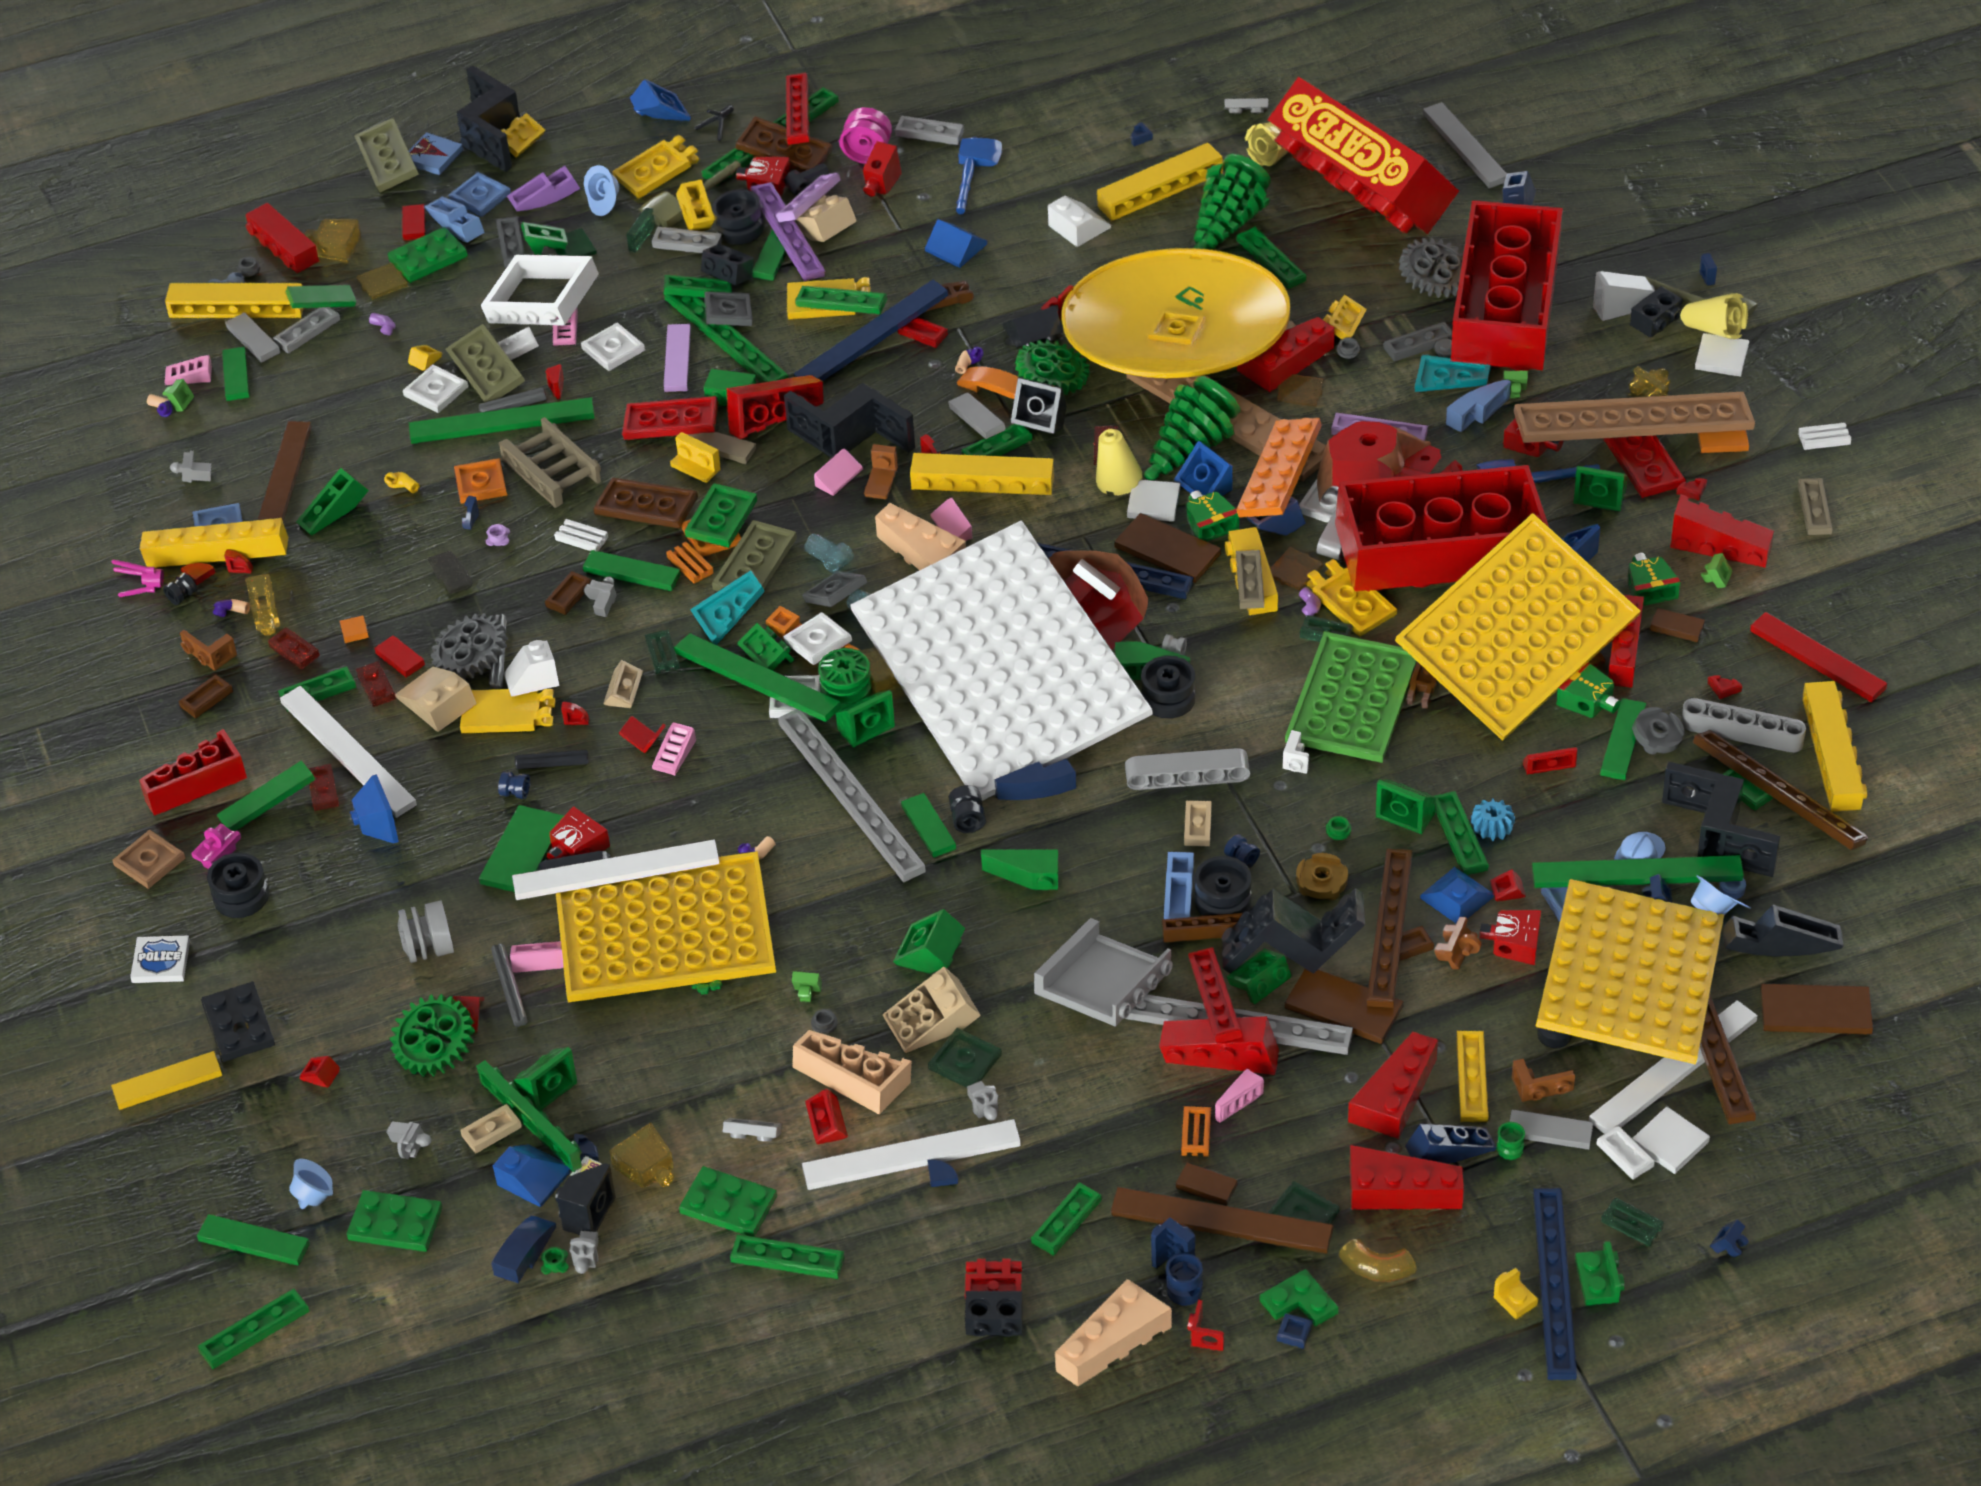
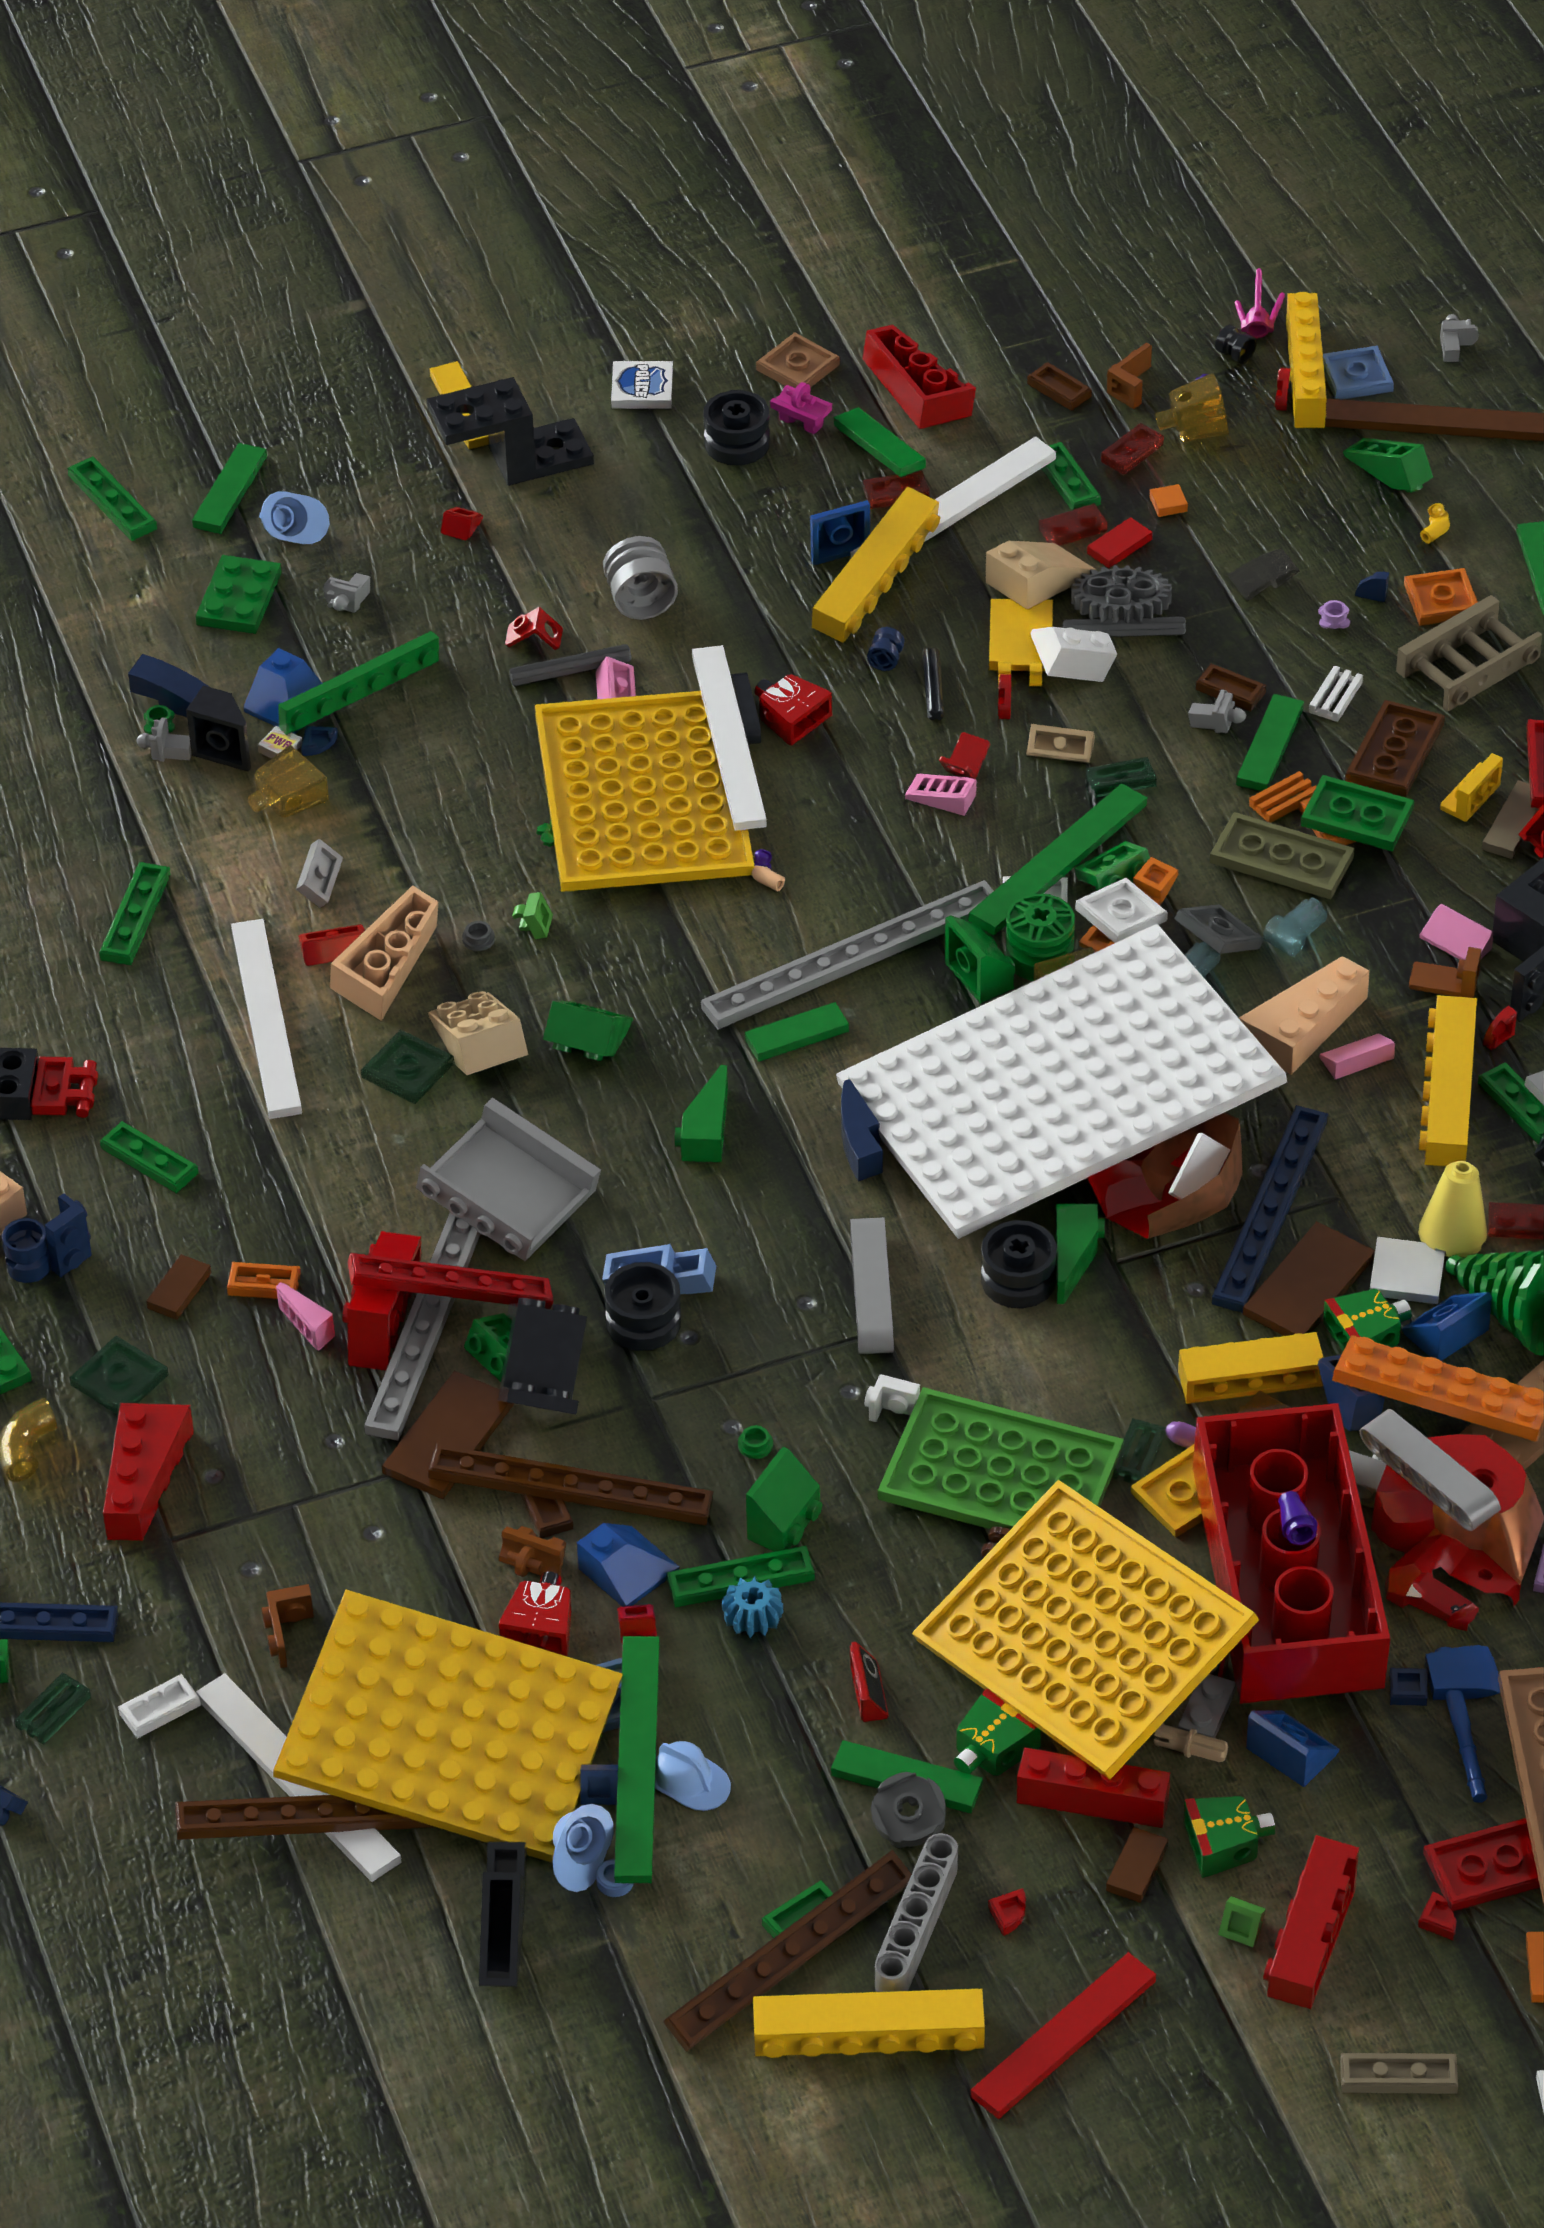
camera: 90 degrees right, 0 degrees up
red tile [181,563,215,585] -> none
green gear [390,994,475,1077] -> none
tan plate [460,1104,522,1154] -> none
green tile [479,805,564,892] -> none
green slope [513,1047,578,1112] -> none
green plate [679,1166,777,1237] -> none
teal wing [690,570,765,645] -> none
dark blue tile [927,1159,958,1187] -> none
black wheel [948,785,986,833] -> none
light grey piece [967,1081,998,1121] -> none
reddish brown tile [1111,1187,1333,1254] -> none
light grey wheel [1162,634,1187,656] -> none
reddish brown piece [1162,913,1243,942] -> none
tan plate [1184,801,1211,846] -> none
dark blue wheel [1224,834,1260,868] -> none
dark tan tile [1236,550,1264,609] -> none
pearl gold plate [1296,853,1348,900] -> none
red wedge [1348,1032,1438,1139] -> none
dark blue slope [1405,1124,1497,1164] -> none
yellow tile [1456,1031,1488,1122] -> none
green wheel [1496,1122,1525,1160] -> none
light grey tile [1510,1110,1593,1149] -> none
green slope [1573,466,1628,511] -> none
white tile [1632,1106,1710,1174] -> none
black bracket [1662,761,1781,877] -> none
reddish brown tile [1760,984,1873,1034] -> none
none -> yellow brick [812,487,940,643]
none -> dark purple cone [1278,1491,1318,1545]
none -> light grey beam [1359,1409,1501,1531]

